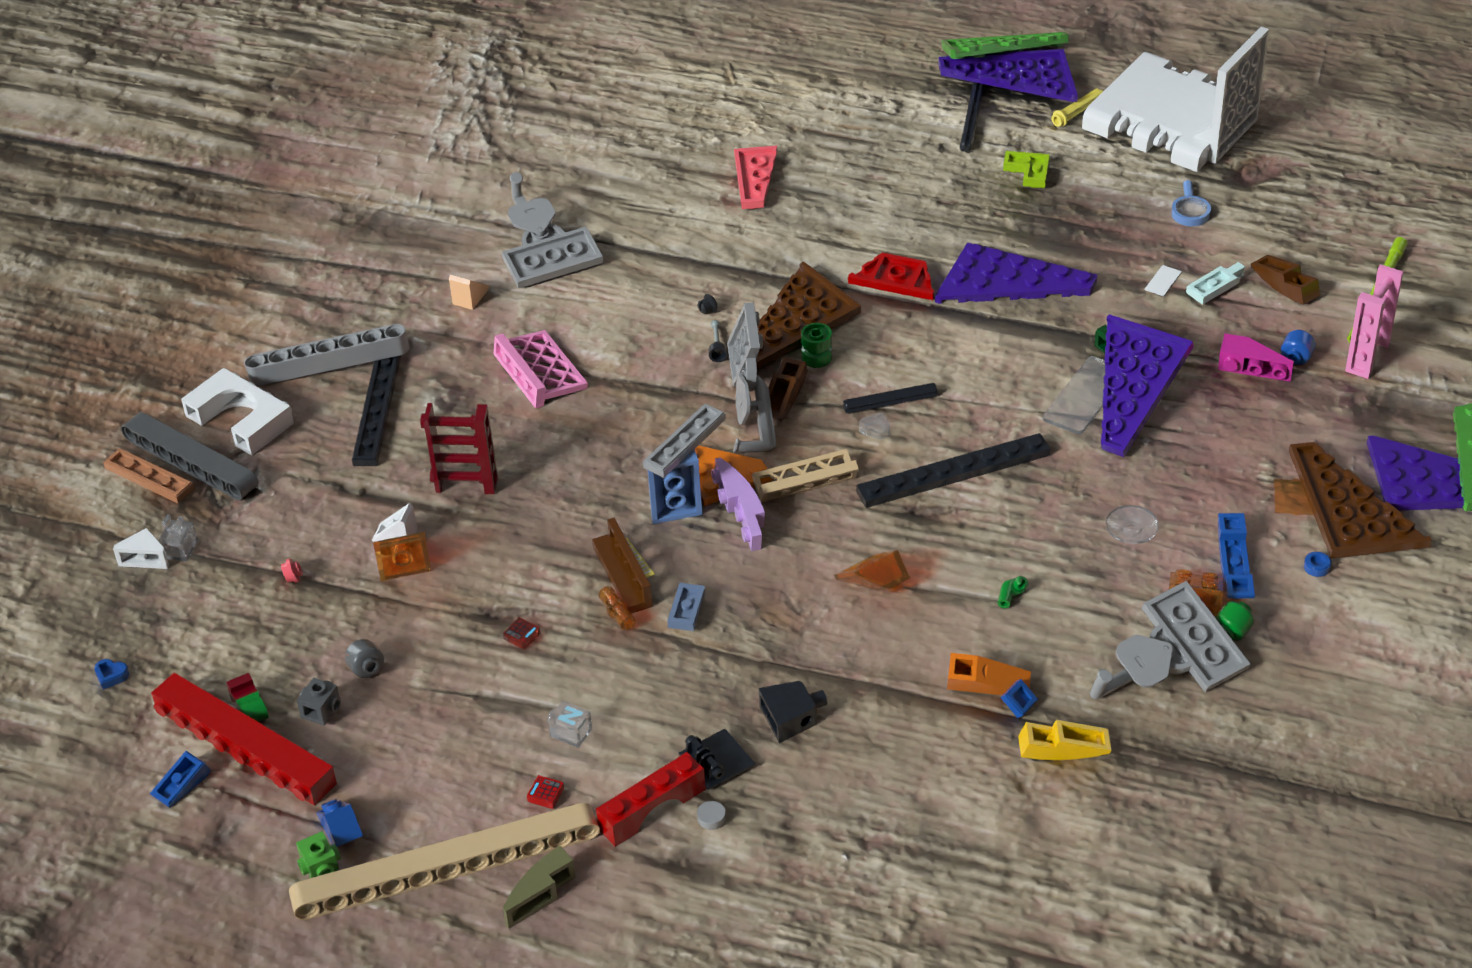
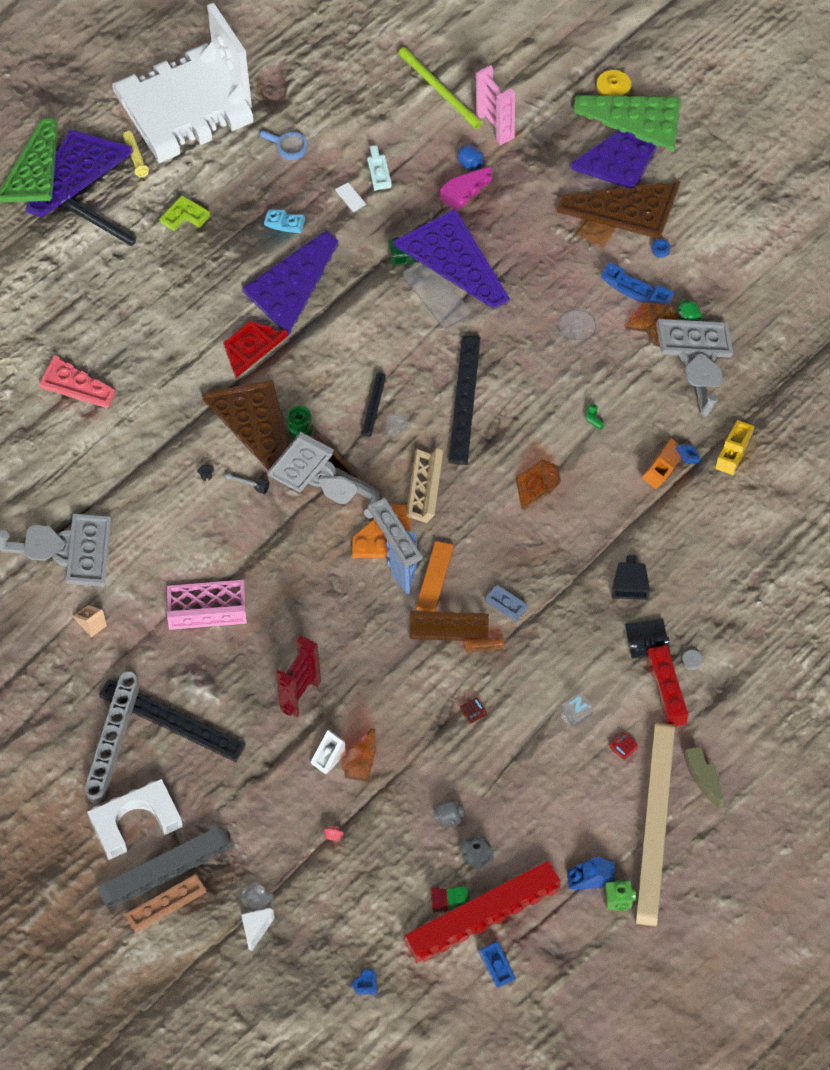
camera: 65 degrees left, 15 degrees up
lavender slope [711,458,765,551] -> none
reddish brown slope [1251,255,1320,305] -> none
none -> medium azure slope [264,210,305,233]
none -> orange tile [416,541,454,612]

